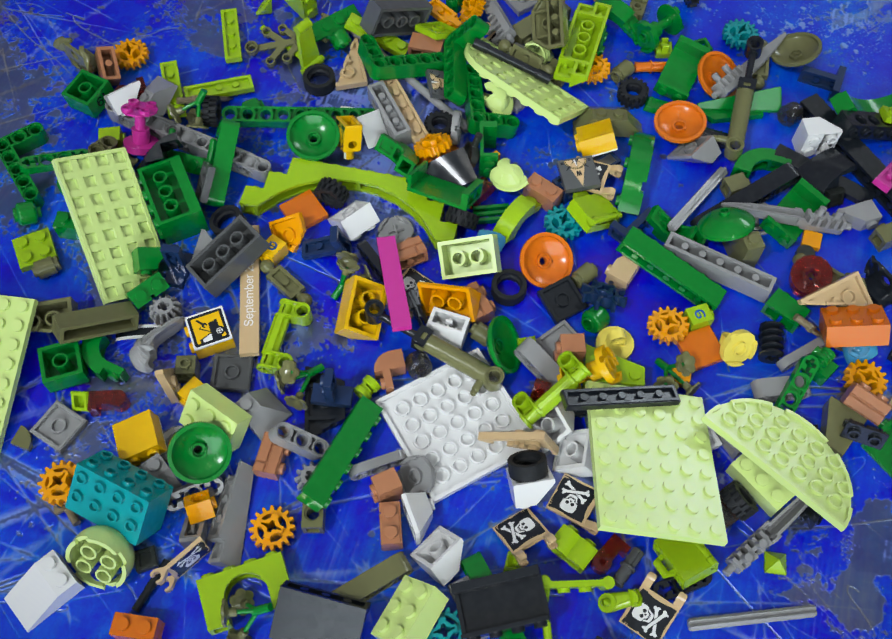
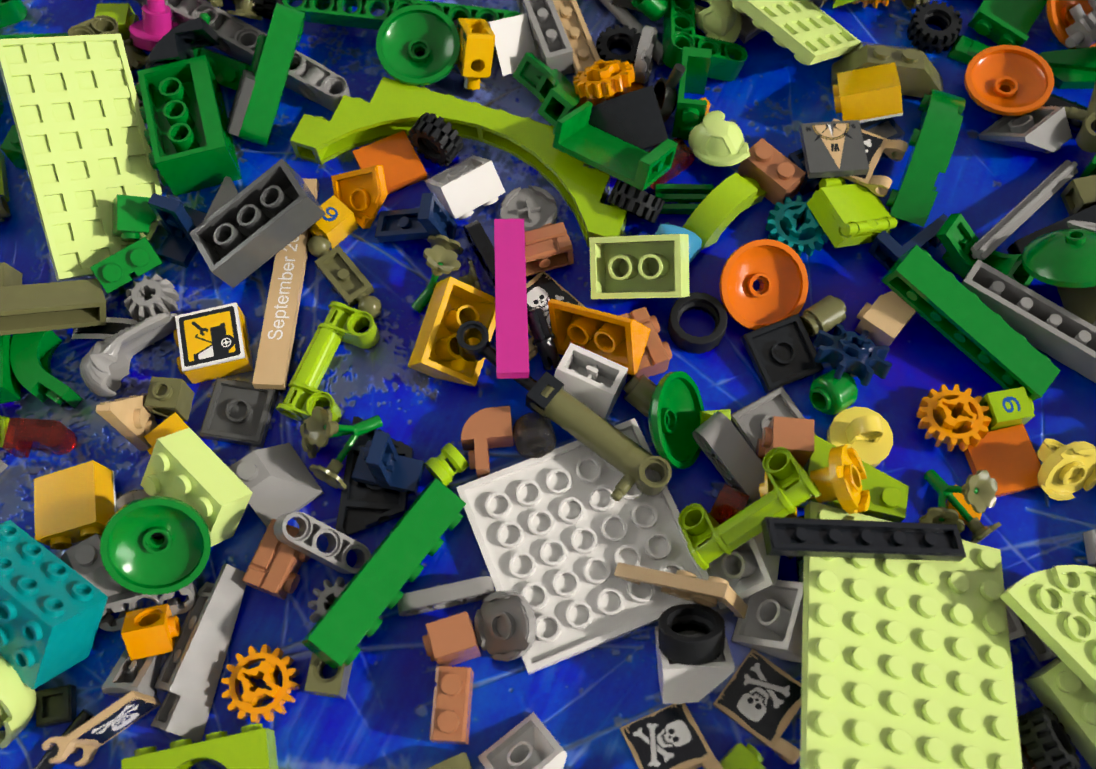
camera: 10 degrees right, 5 degrees up
black tyre [209,205,246,236] -> none
white slope [401,492,435,546] -> none

